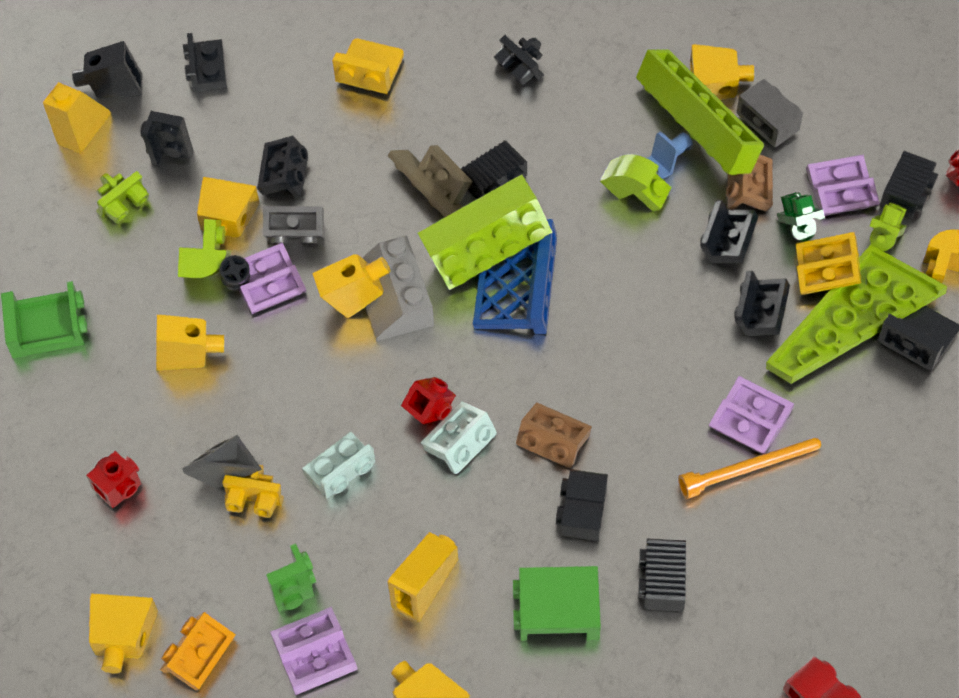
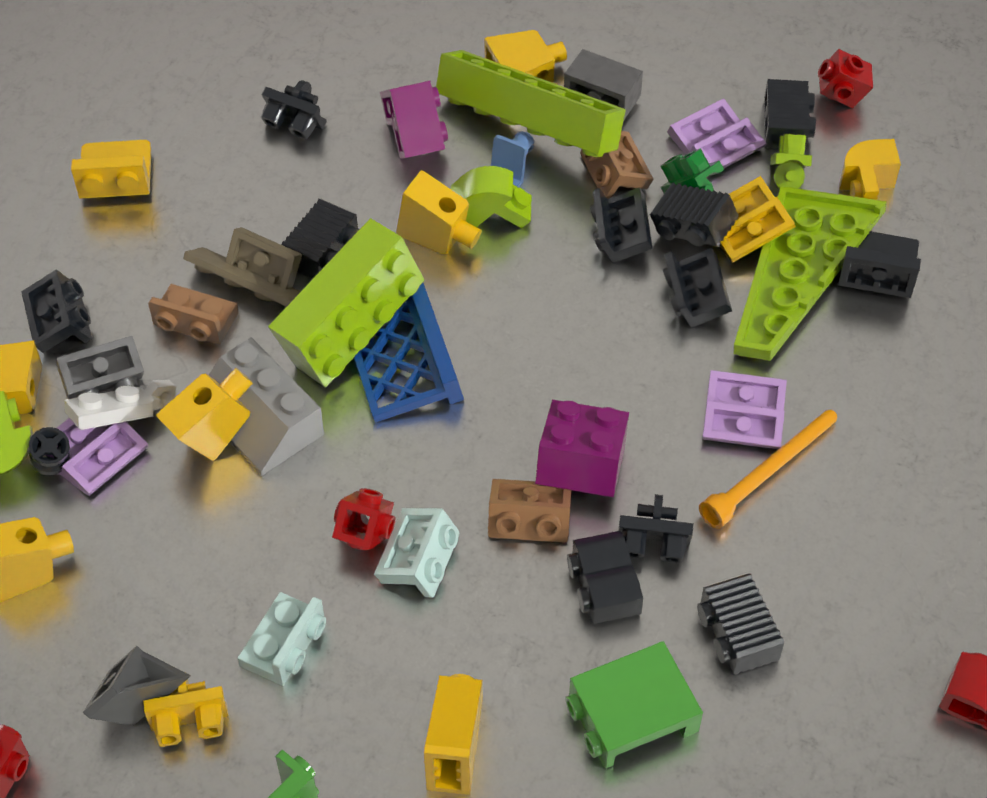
camera: 25 degrees left, 5 degrees down
none -> white hinge [64,380,176,430]
none -> medium nougat bracket [148,284,239,345]
none -> magenta brick [380,80,448,158]
none -> yellow torso [396,170,482,254]
none -> magenta brick [535,399,630,497]
none -> black hips [618,494,694,563]
none -> black brick [649,183,738,246]

